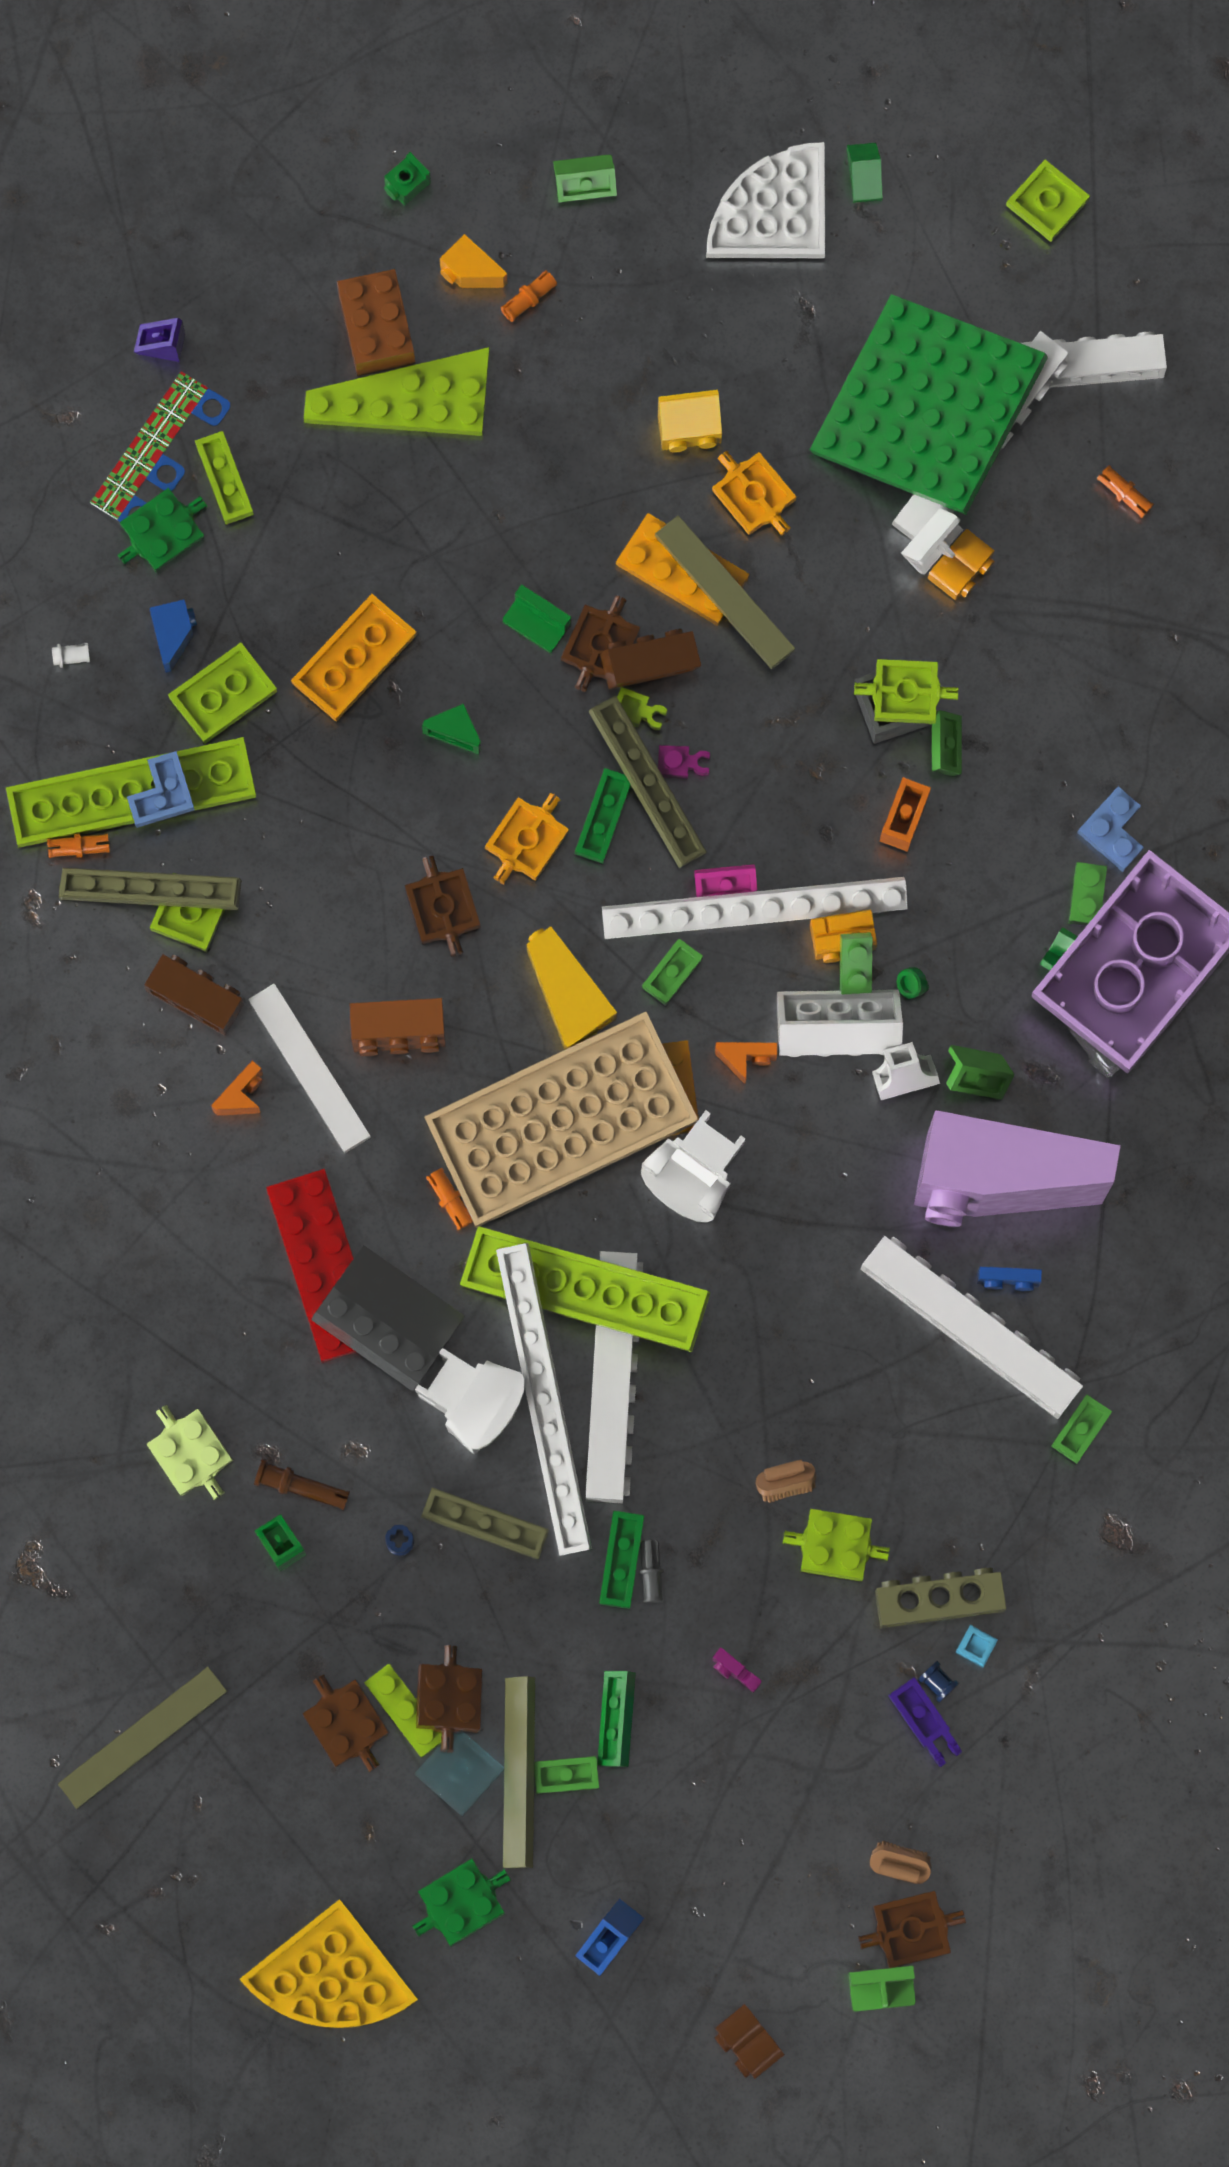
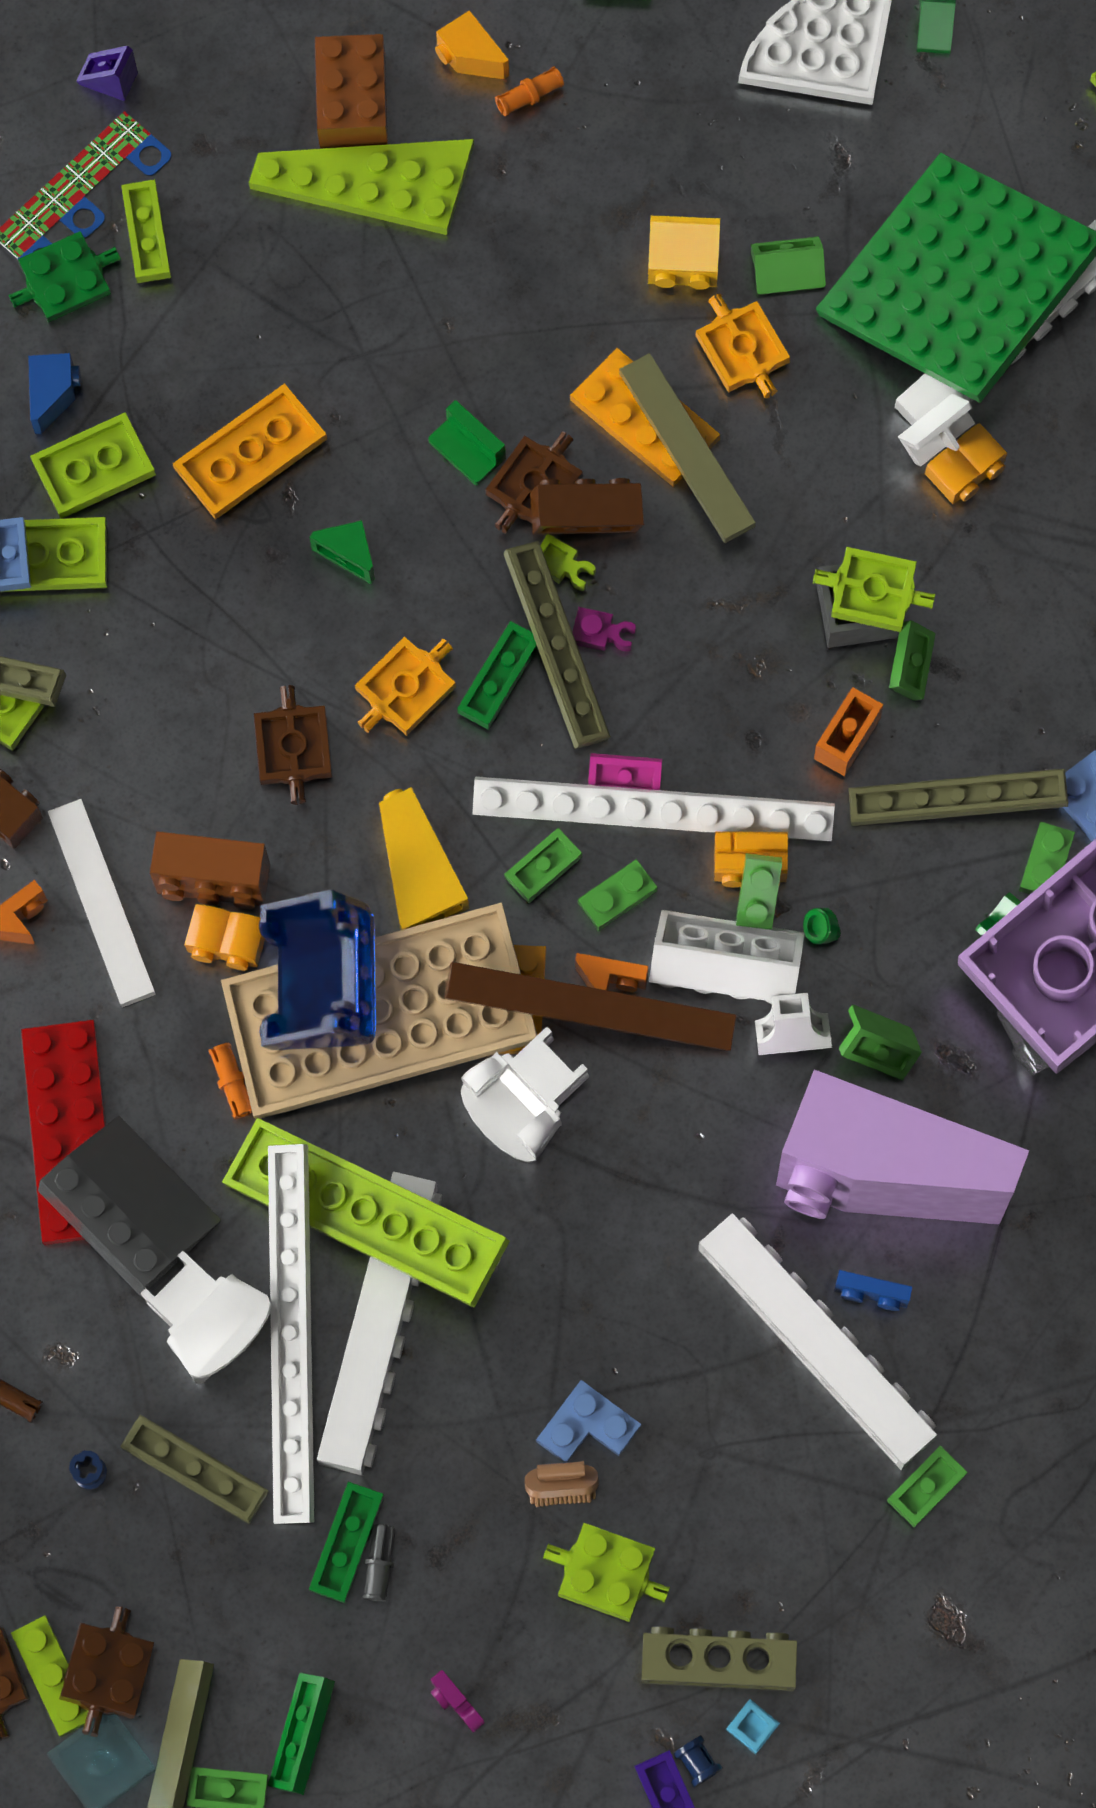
camera: 15 degrees right, 5 degrees down
none -> light orange brick [184,904,268,971]
none -> clear blue windscreen [259,889,376,1050]
none -> reddish brown tile [444,962,736,1051]
none -> medium blue plate [536,1380,641,1463]
none -> bright green plate [578,859,658,931]
none -> bright green panel [751,236,826,294]
none -> olive tile [848,769,1068,826]

